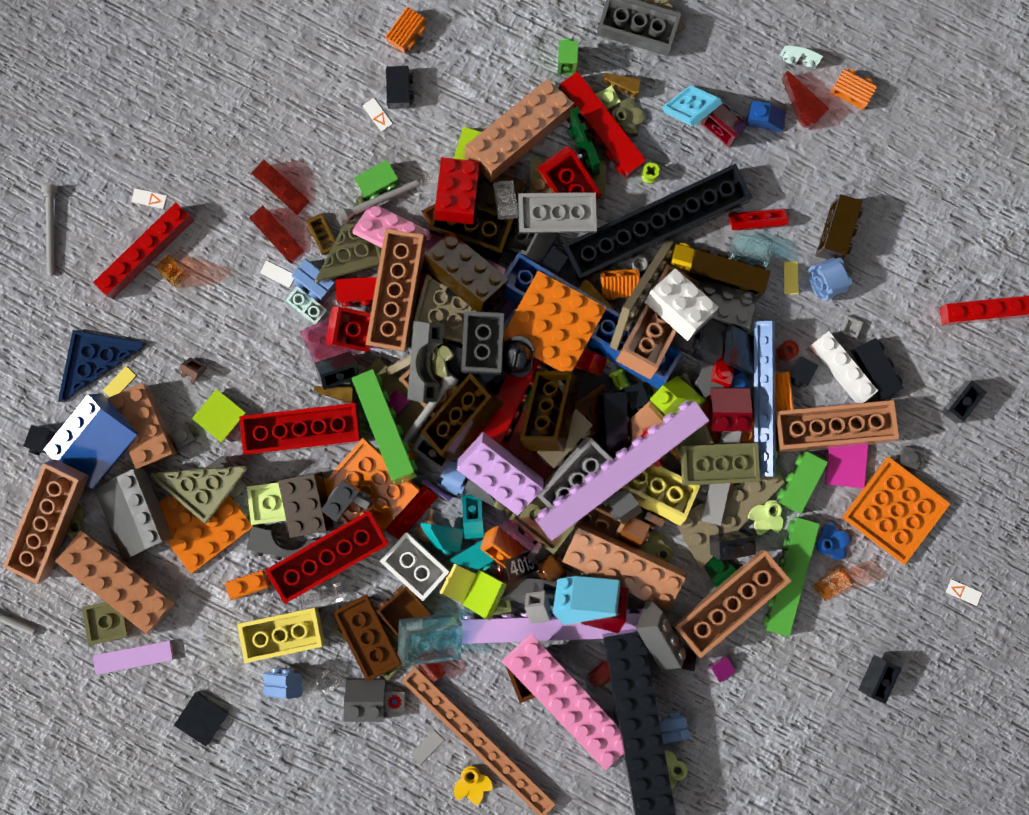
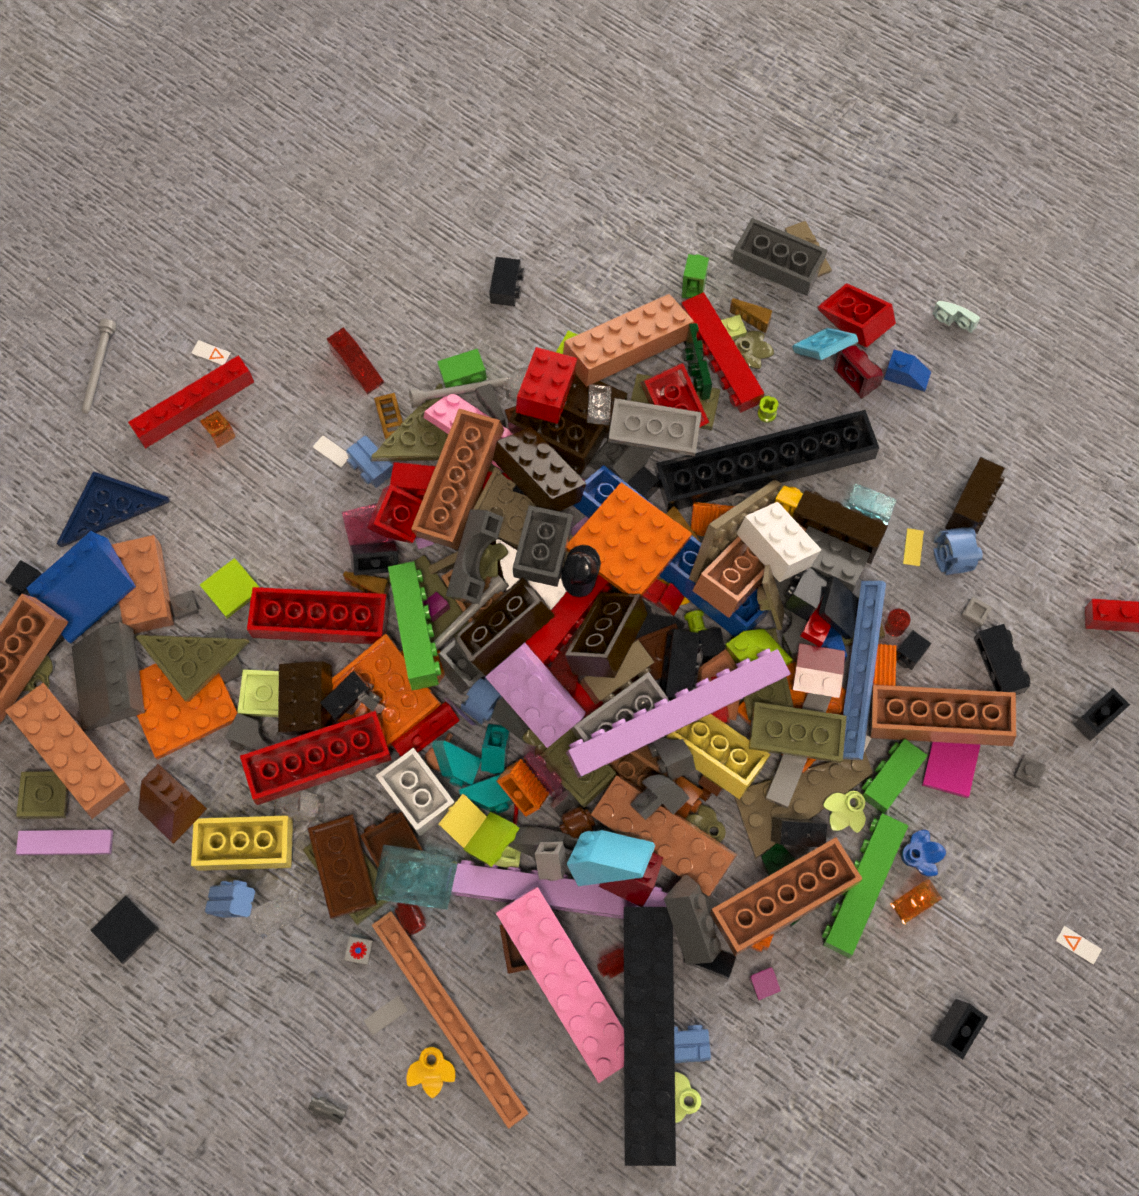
camera: 15 degrees right, 15 degrees down
light yellow sticker [103,366,136,397] -> none
reddish brown tile [179,357,206,383] -> none
orange brick [225,569,272,600] -> none
clear red slope [249,206,305,264] -> none
light aqua slope [285,286,327,325] -> none
dark grey slope [344,679,386,722] -> none
white sticker [362,98,392,131] -> none
orange brick [385,6,427,54] -> none
black sticker [504,551,539,581] -> none
red plate [728,208,789,231] -> none
clear red slope [782,71,829,130] -> none
white brick [809,331,878,404] -> none
orange brick [830,69,877,110] -> none
orange plate [841,456,950,565] -> none
none -> reddish brown slope [138,764,207,844]
none -> dark grey slope [475,384,506,427]
none -> dark grey brick [630,775,690,820]
none -> dark tan piece [757,565,785,630]
none -> red slope [817,283,896,348]

